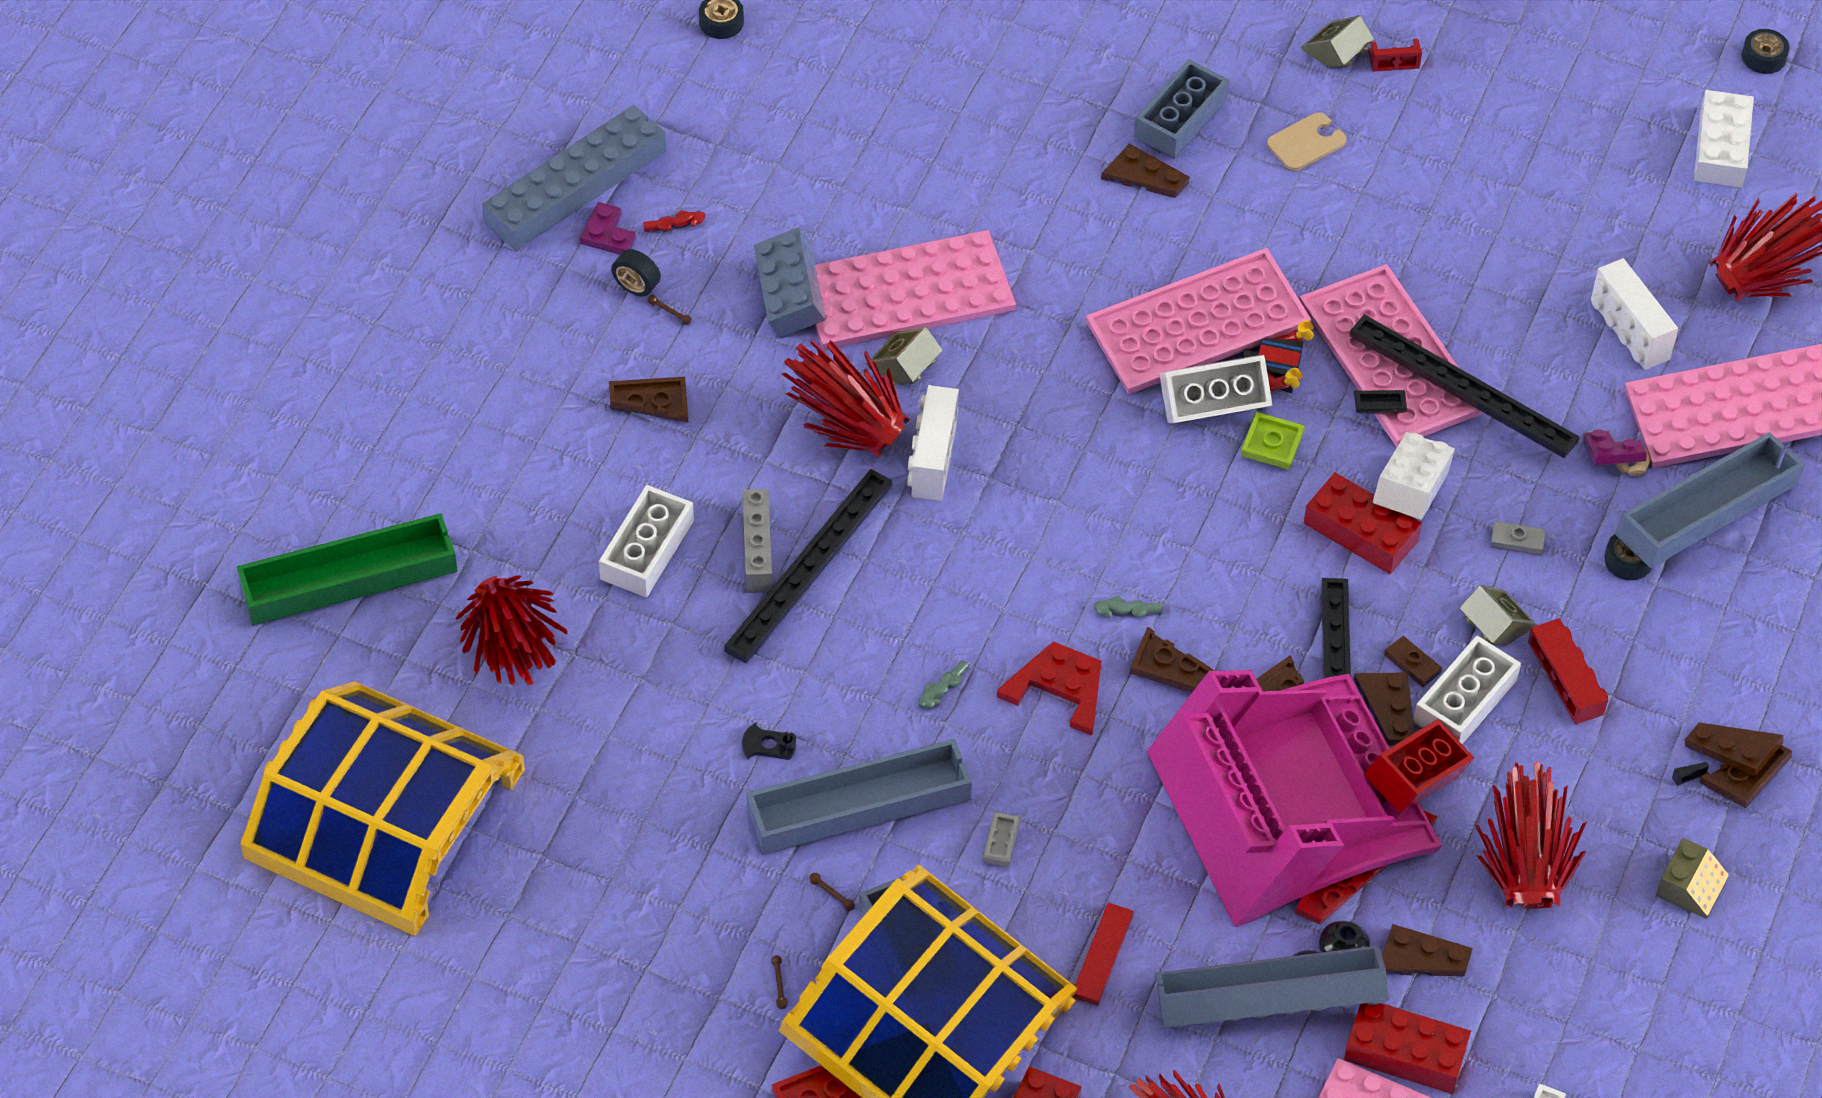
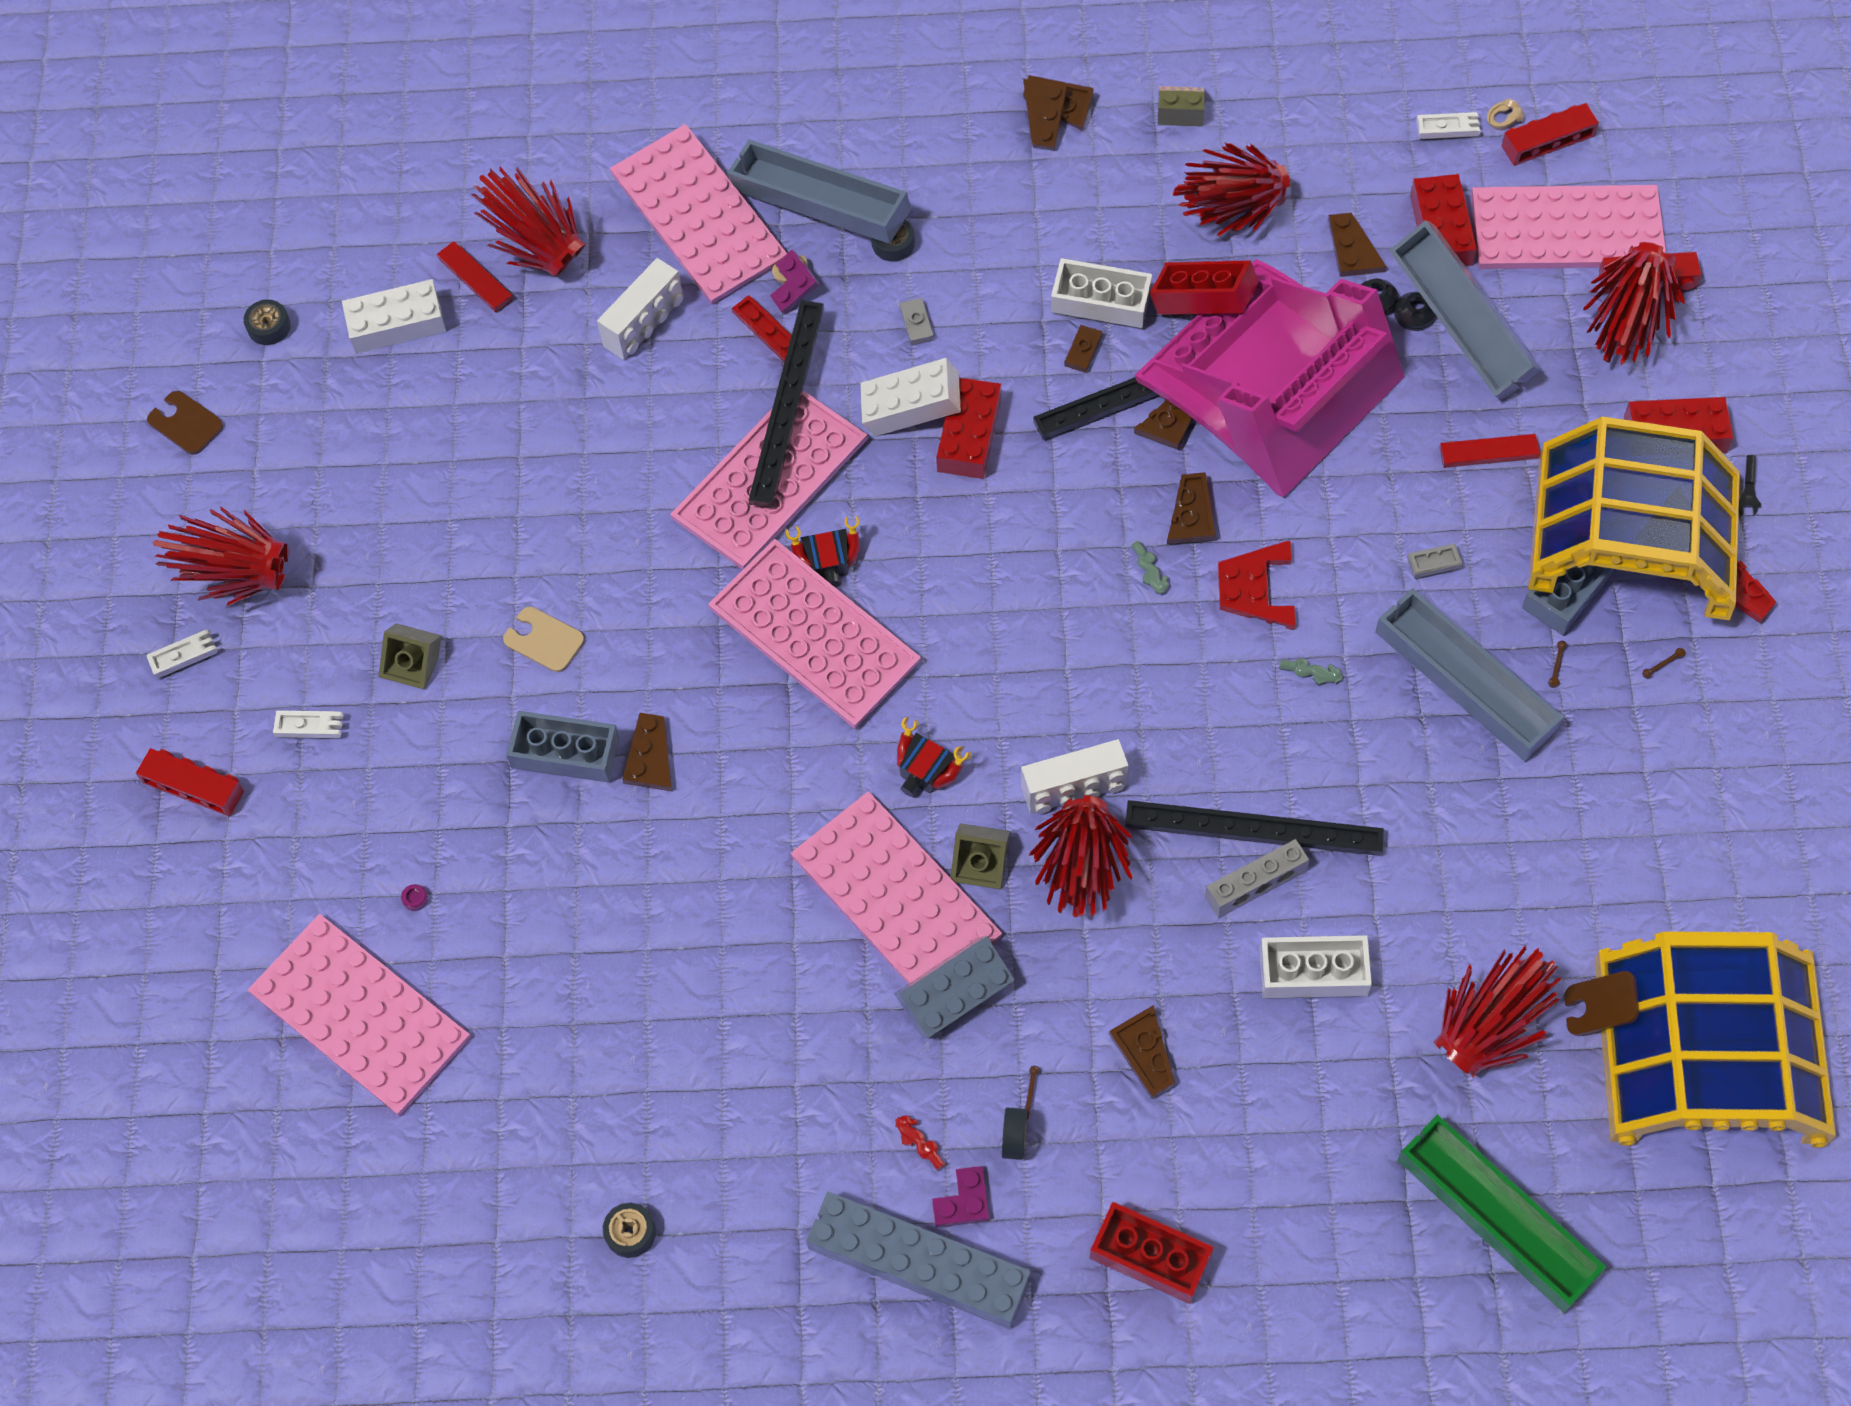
camera: 110 degrees left, 10 degrees up
black piece [742,723,796,760] -> none
white brick [1159,355,1273,423] -> none
lime plate [1241,412,1305,470] -> none
black tile [1354,390,1407,414] -> none
reddish brown wing [1354,672,1415,745] -> none
red hinge [1368,39,1422,72] -> none
slope [1460,585,1537,646] -> none
red brick [1528,618,1609,725] -> none
black piece [1672,762,1709,786] -> none
none -> red tile [436,241,513,313]
none -> red tile [732,295,791,362]
none -> torso [897,716,972,797]
none -> red brick [1089,1201,1214,1304]
none -> reddish brown piece [1564,971,1639,1036]

